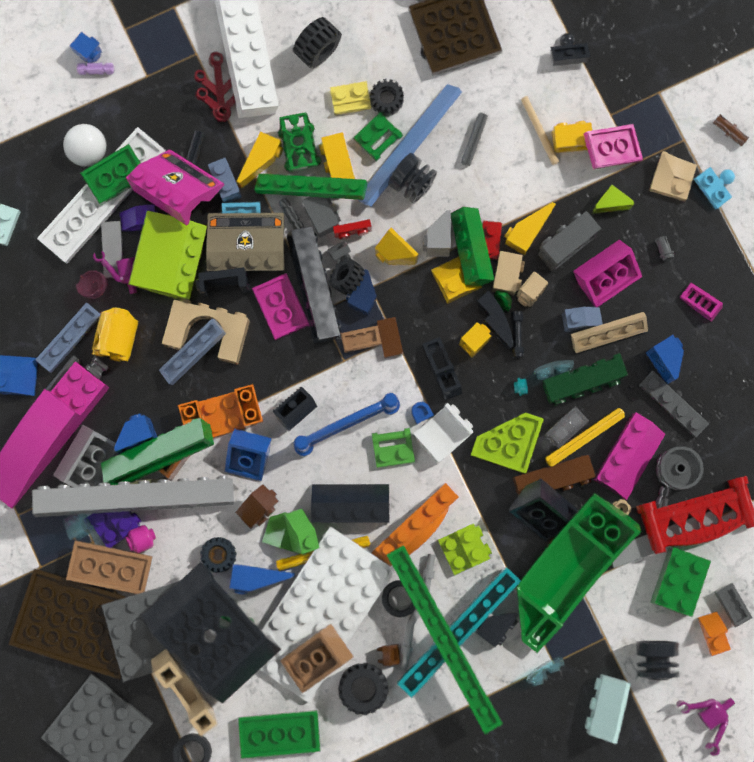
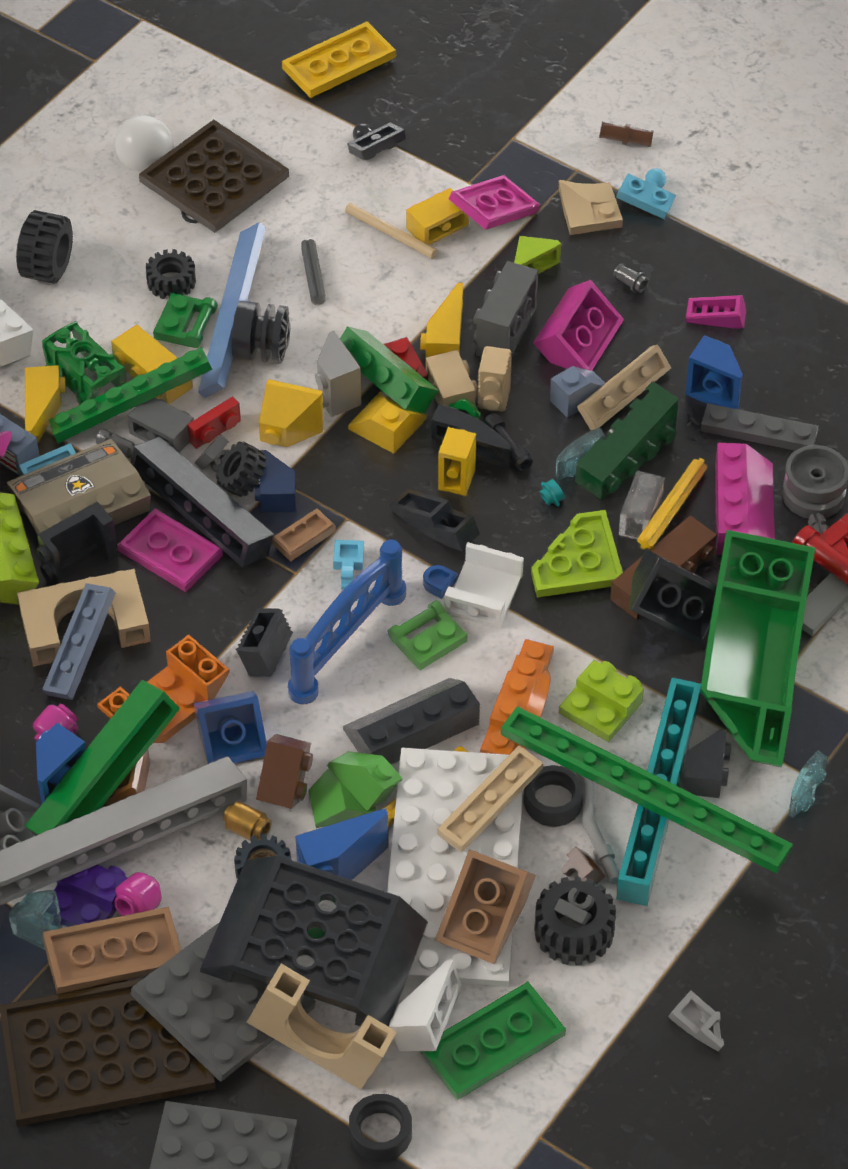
camera: 30 degrees left, 30 degrees down
light yellow plate [330,81,371,115] -> none
reddish brown tile [377,317,403,358] -> none
none -> dark pink head [33,703,78,741]
none -> pearl gold brick [223,801,272,841]
none -> medium azure plate [333,540,364,589]
none -> white slope [389,960,462,1052]
none -> tan plate [437,745,543,853]
none -> dark grey tile [554,888,594,926]

